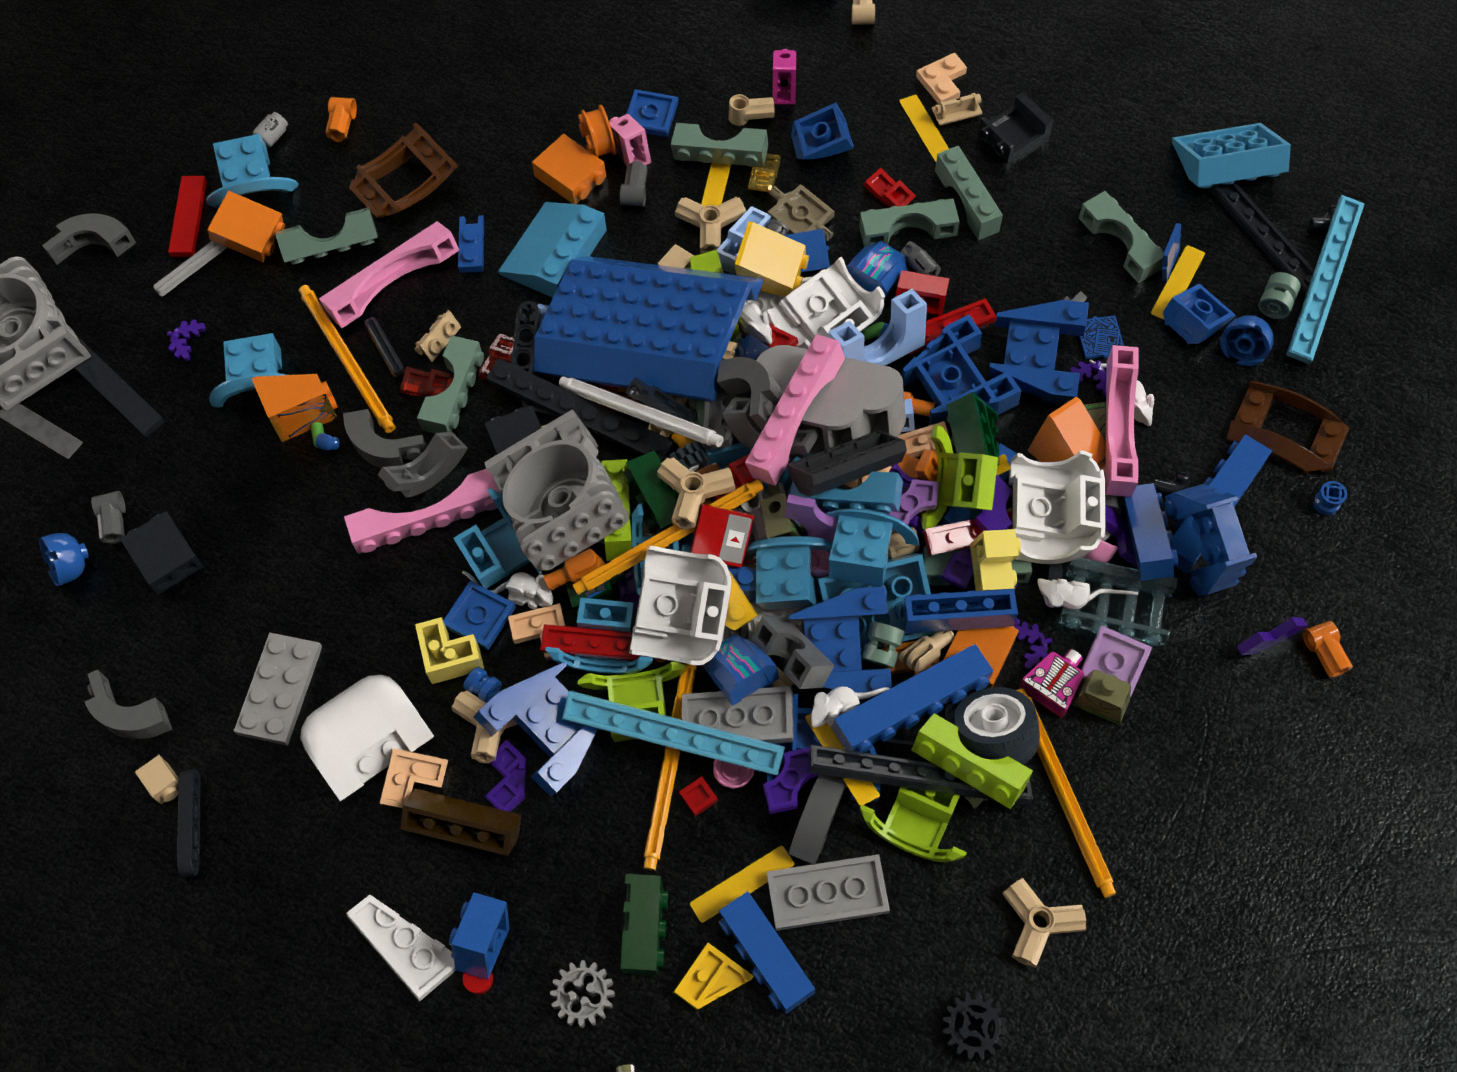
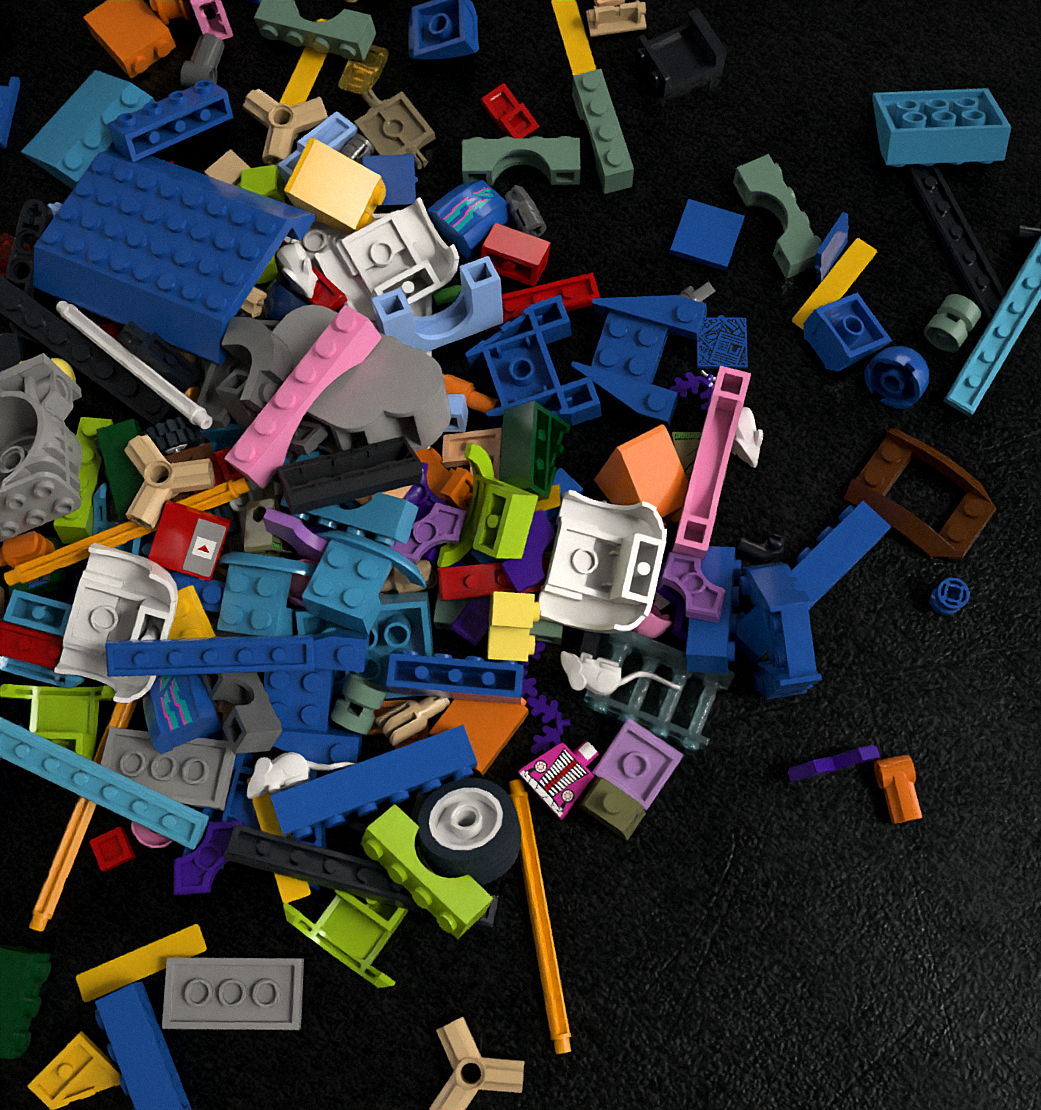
camera: 10 degrees right, 10 degrees up
dark grey arch [788,774,847,865] -> none
none -> blue tile [105,635,315,677]
none -> blue brick [108,80,233,162]
none -> medium lavender tile [662,552,726,623]
none -> blue tile [670,199,744,271]

